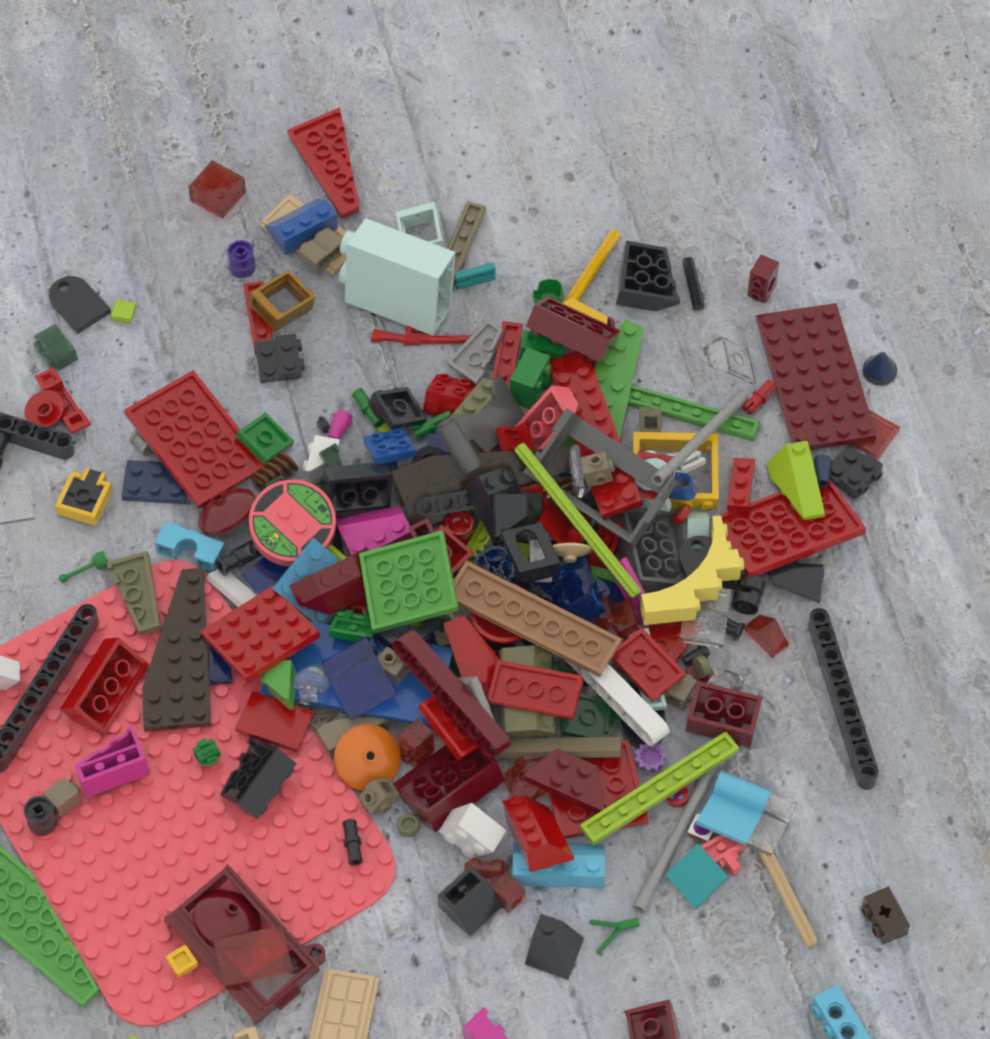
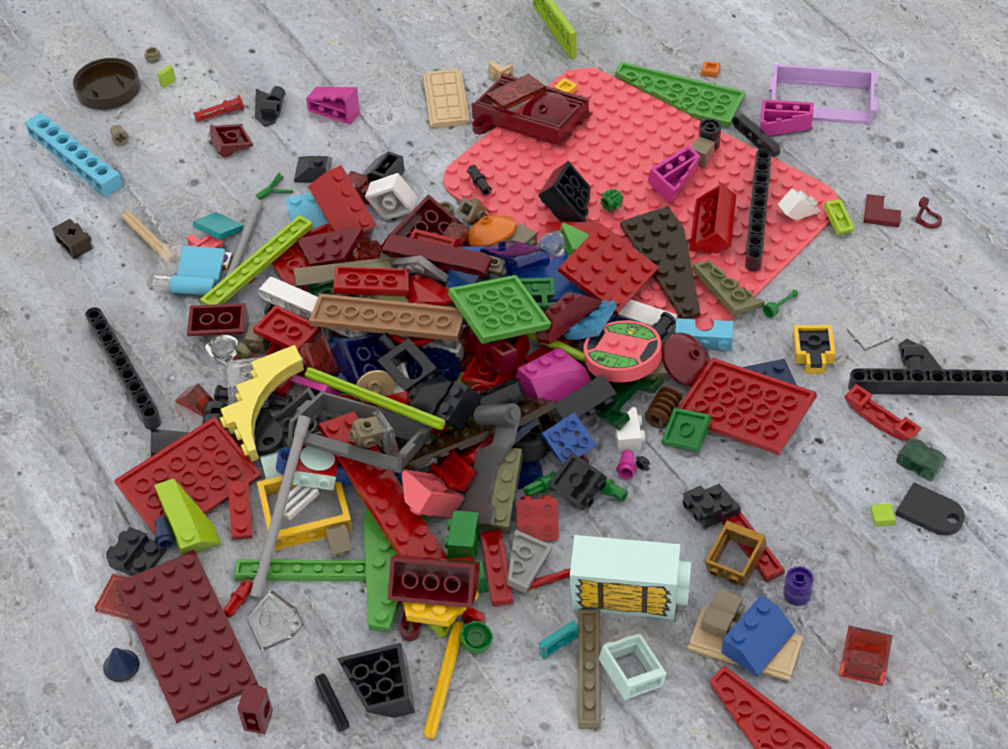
camera: 165 degrees right, 10 degrees down
red dish [24,390,65,427] -> none

